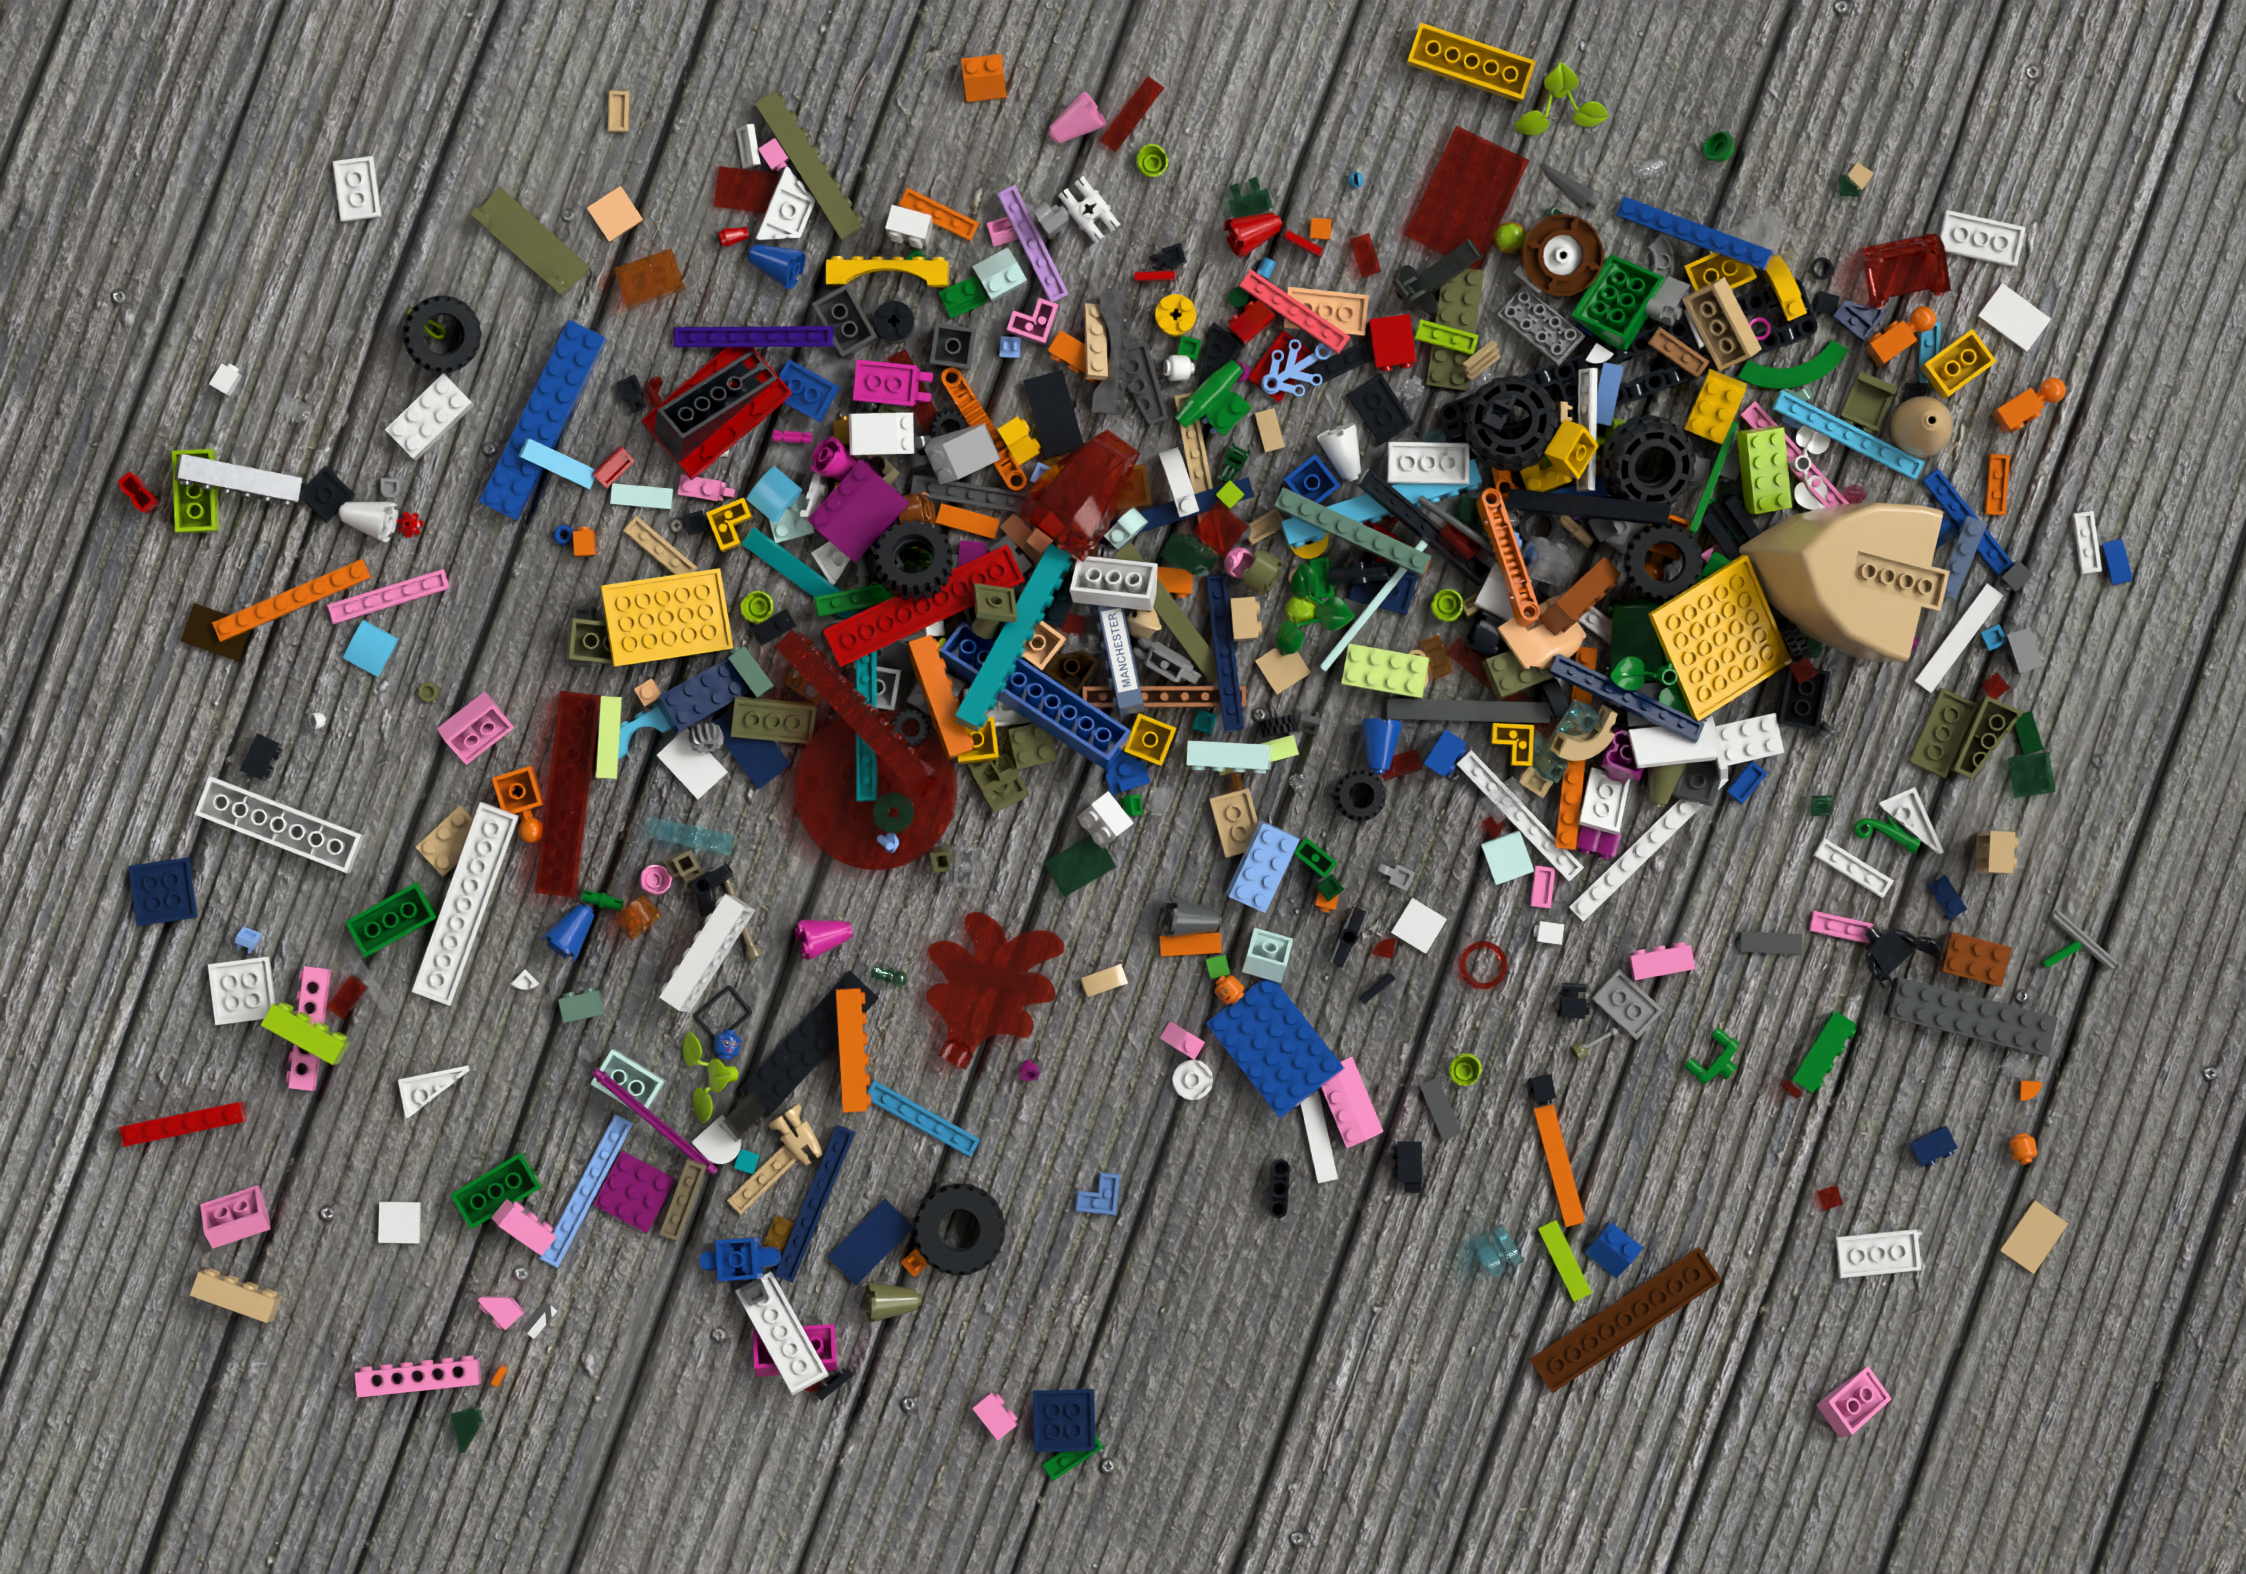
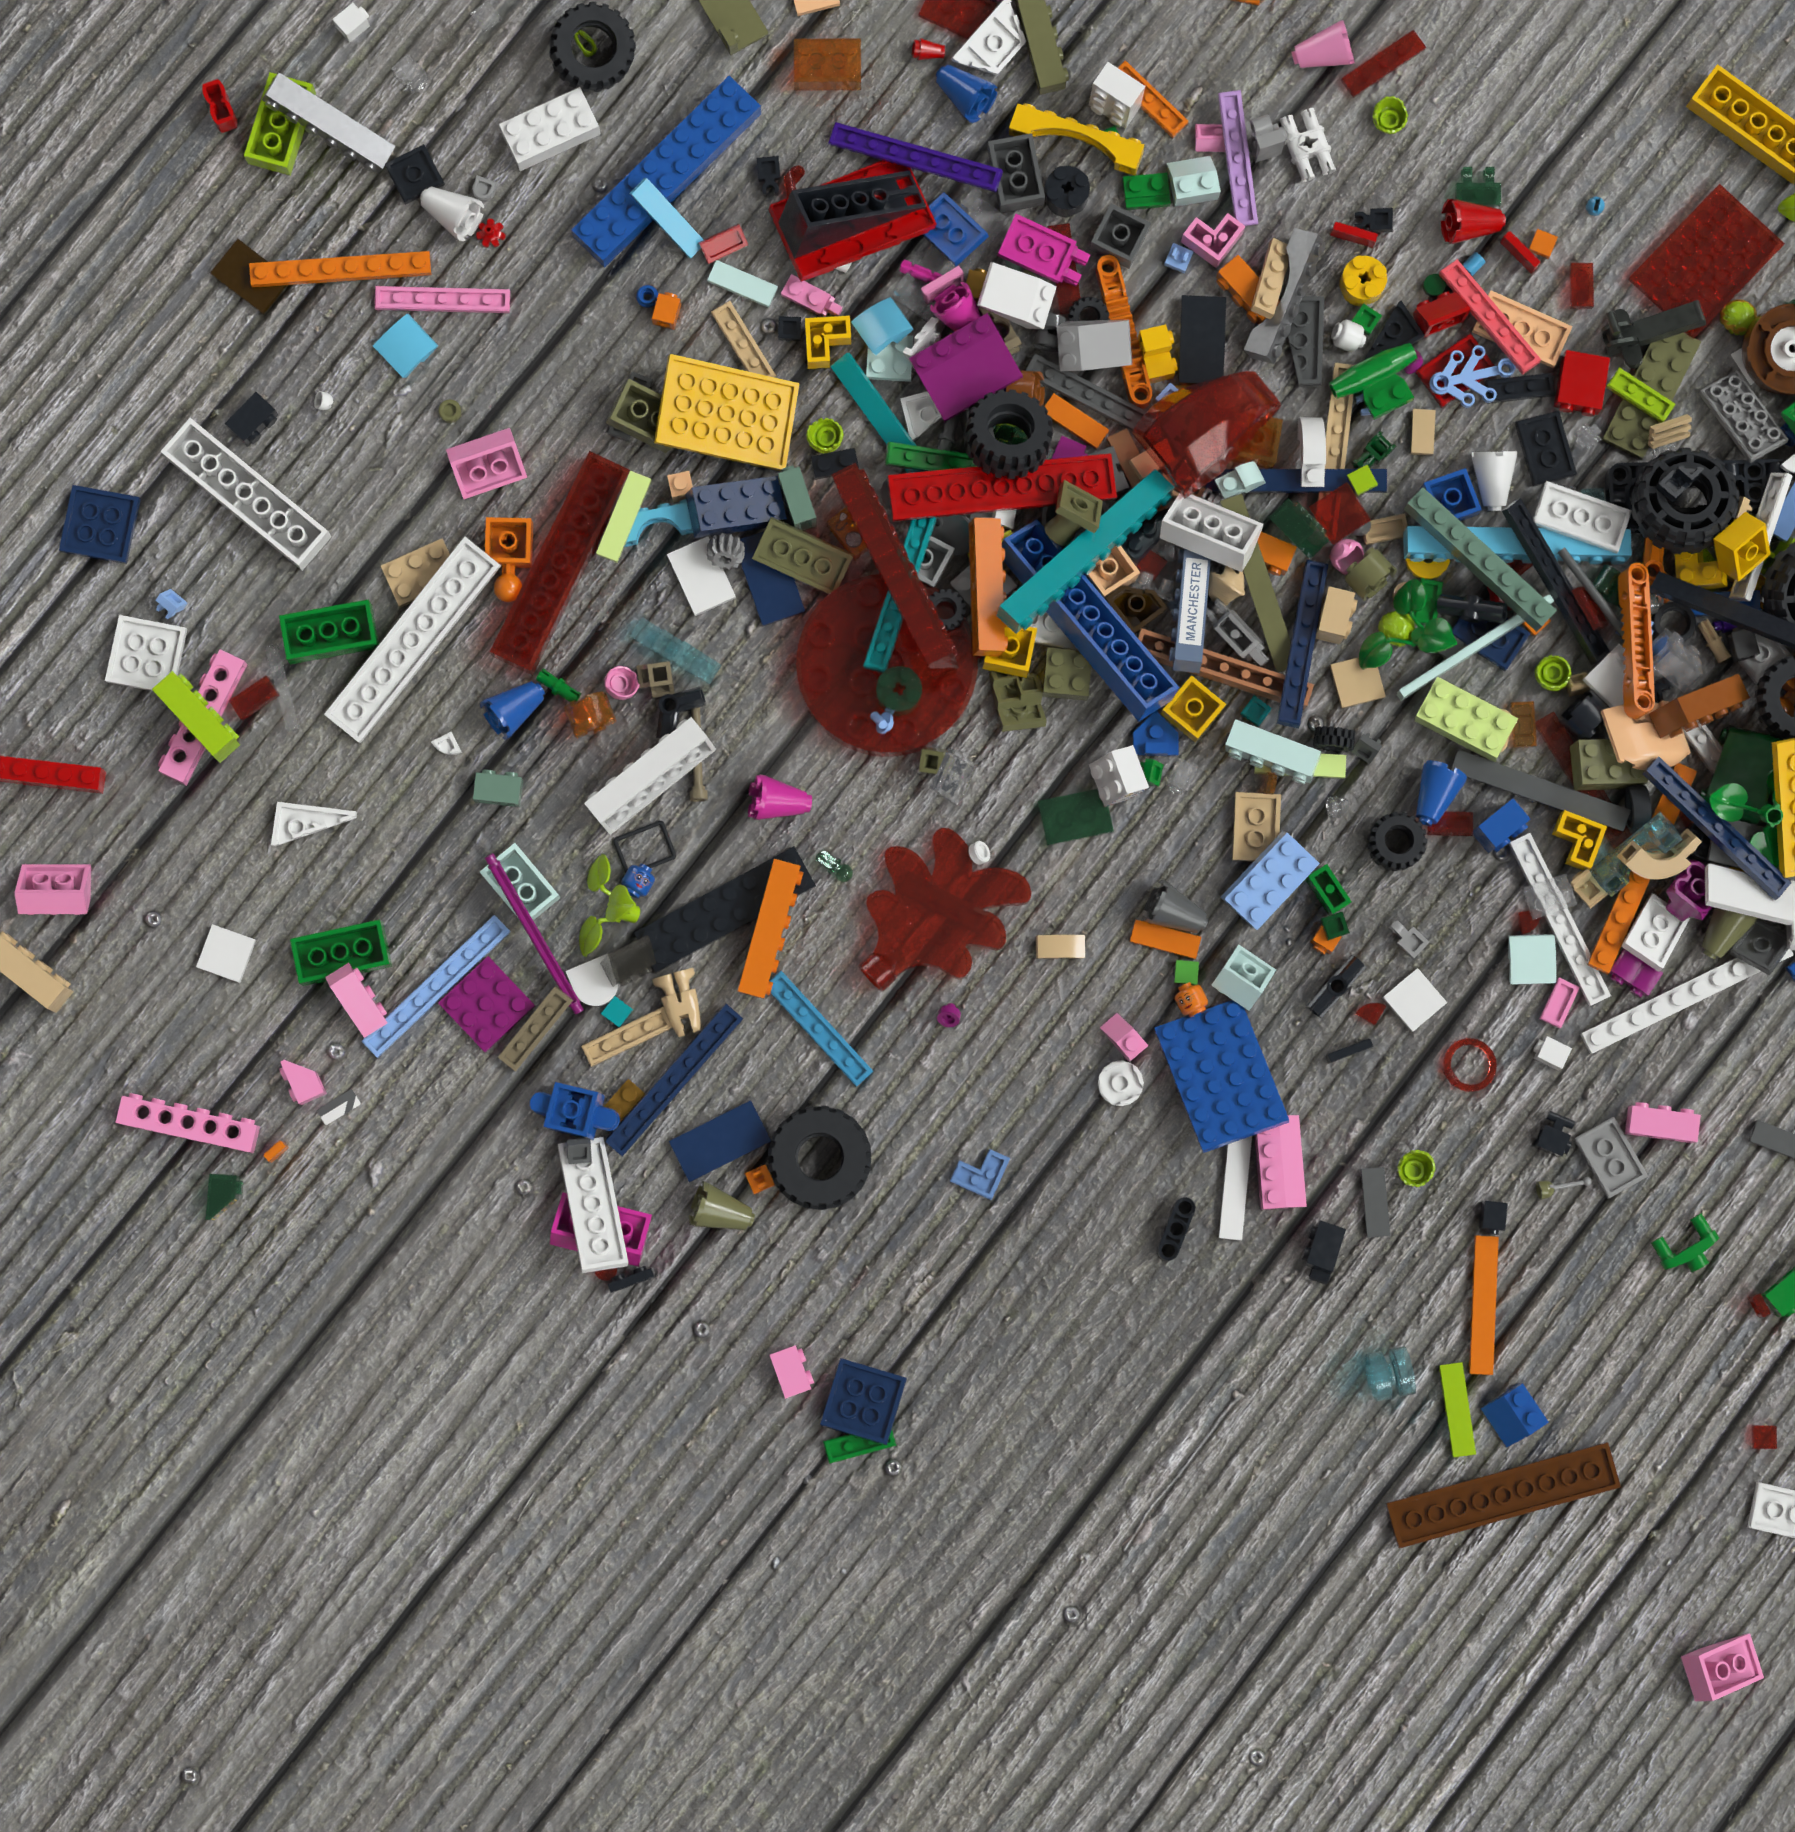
camera: 10 degrees right, 5 degrees down
none -> bright pink tile [921,266,965,304]
none -> white tile [969,841,990,865]

